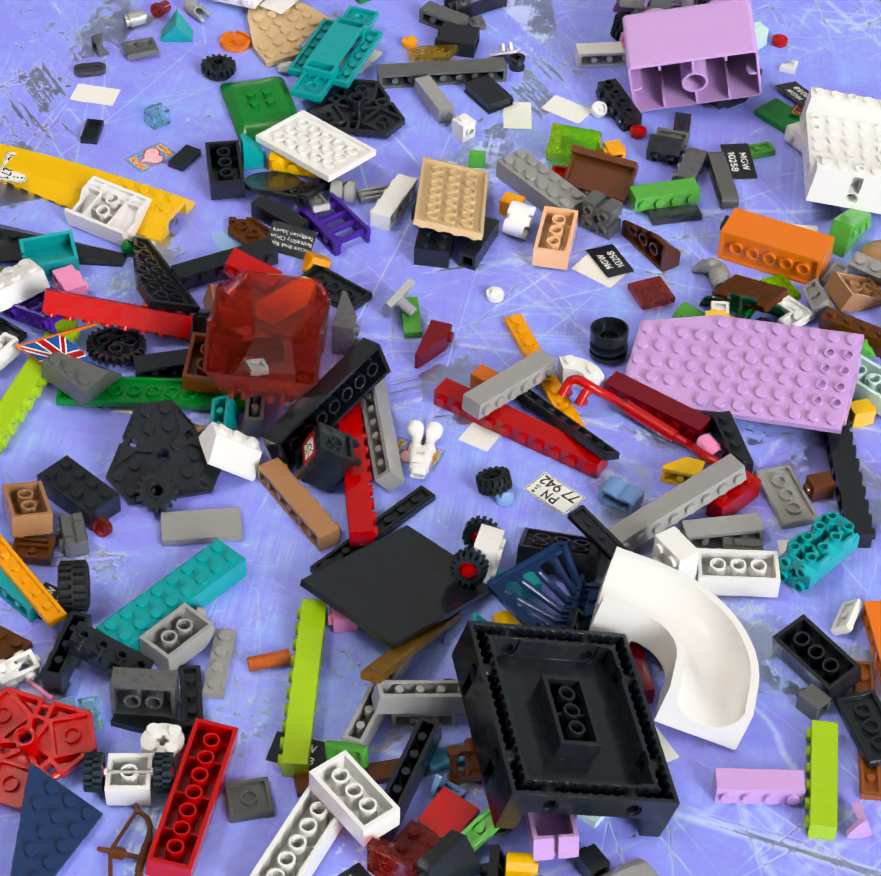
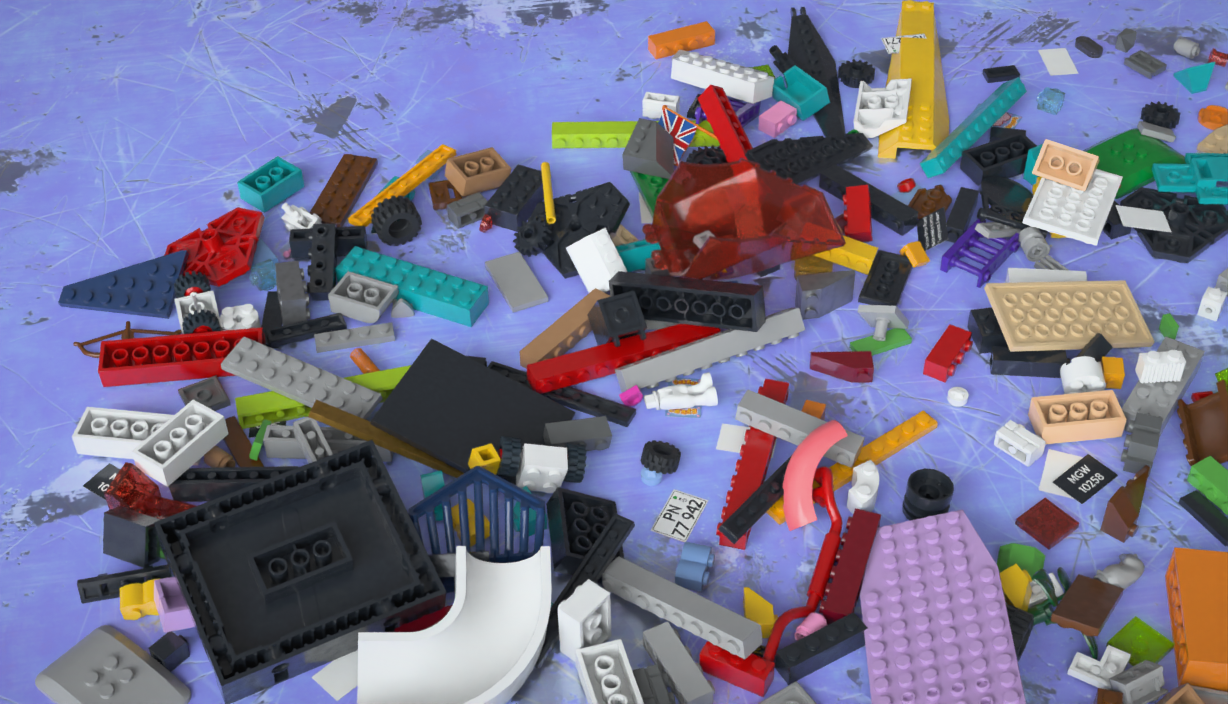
camera: 75 degrees right, 0 degrees up
none -> light grey plate [221,337,382,420]
none -> yellow brick [468,443,501,475]
none -> yellow piece [541,162,556,224]
none -> dark grey brick [543,416,612,451]
none -> dark pink tile [619,385,643,406]
none -> coral brick [783,420,848,531]
none -> black gear [838,59,875,88]
none -> red tile [897,178,916,192]
none -> teal brick [919,77,1027,178]
none -> red brick [923,324,973,383]
none -> white brick [994,420,1046,467]
none -> light nougat slope [1032,139,1099,192]
none -> black tile [1071,333,1113,363]
none -> white sticker [1116,205,1171,232]
none -> white brick [1135,350,1186,384]
none -> light grey tile [1137,121,1176,142]

